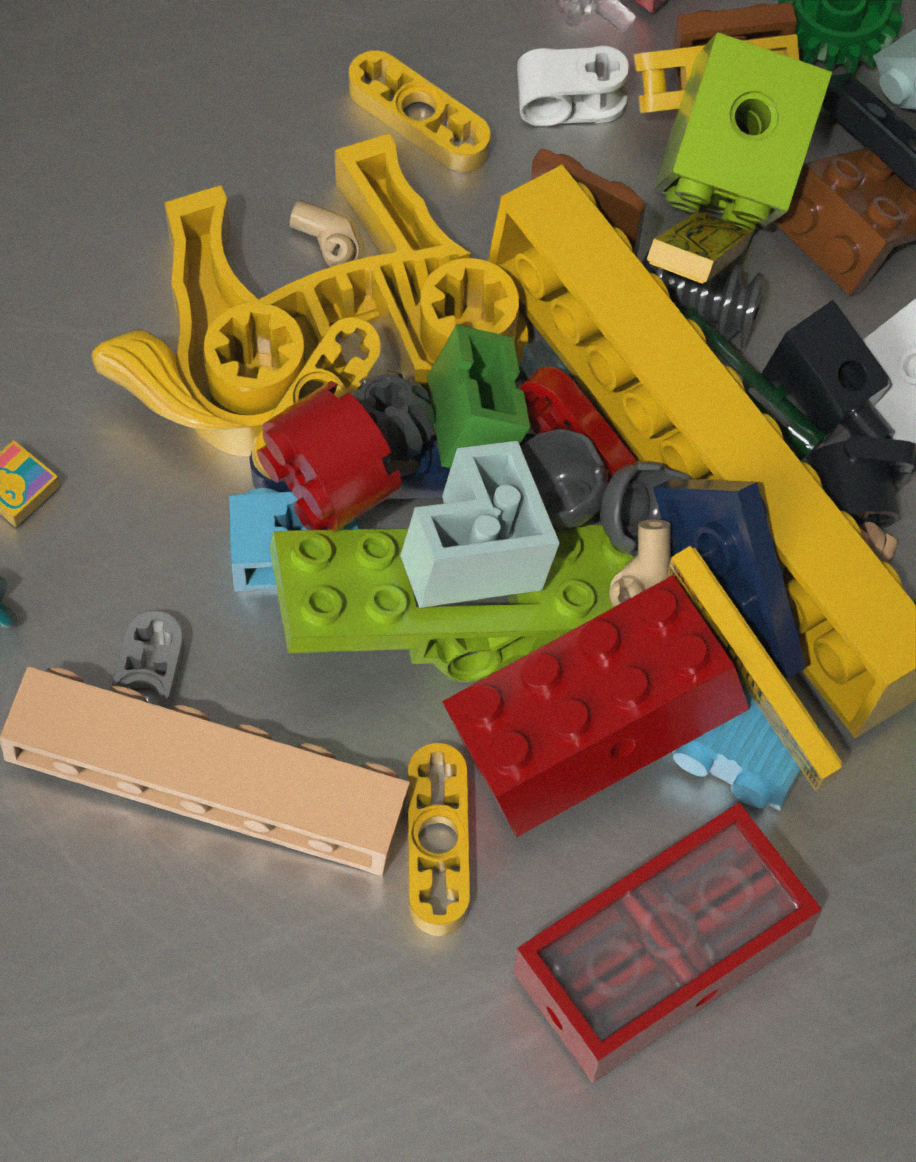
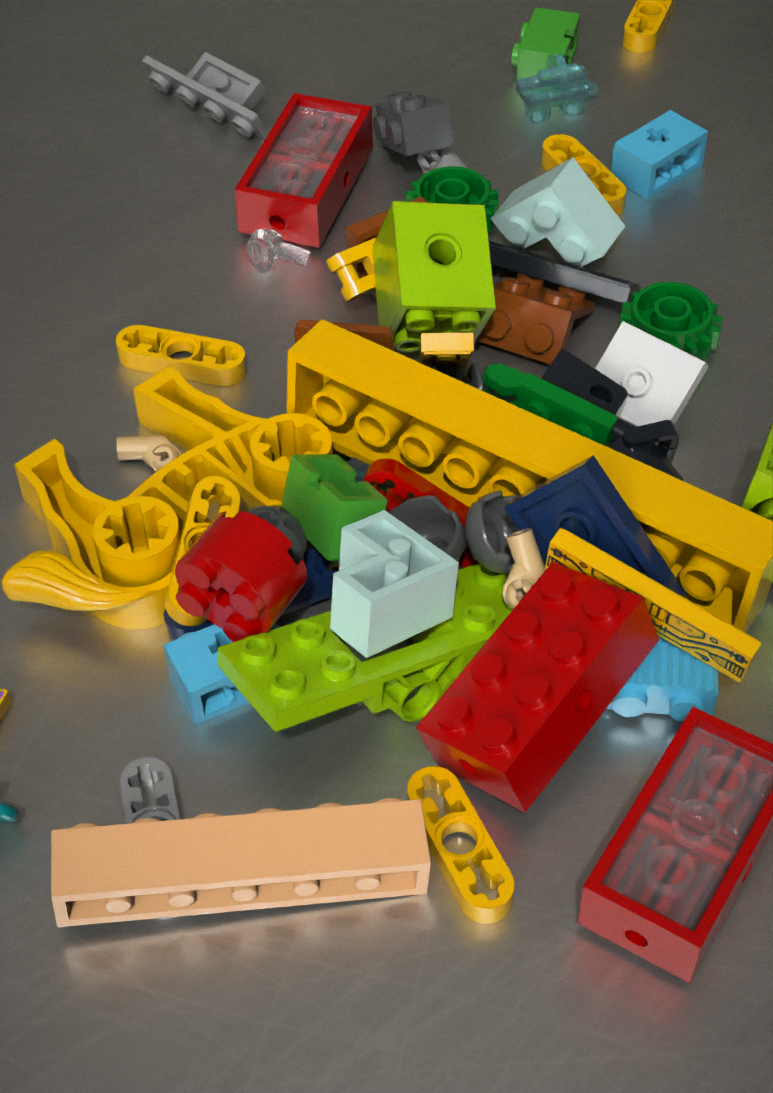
camera: 20 degrees left, 15 degrees down
white piece [517,45,629,127] -> none
none -> green hinge [481,362,618,447]

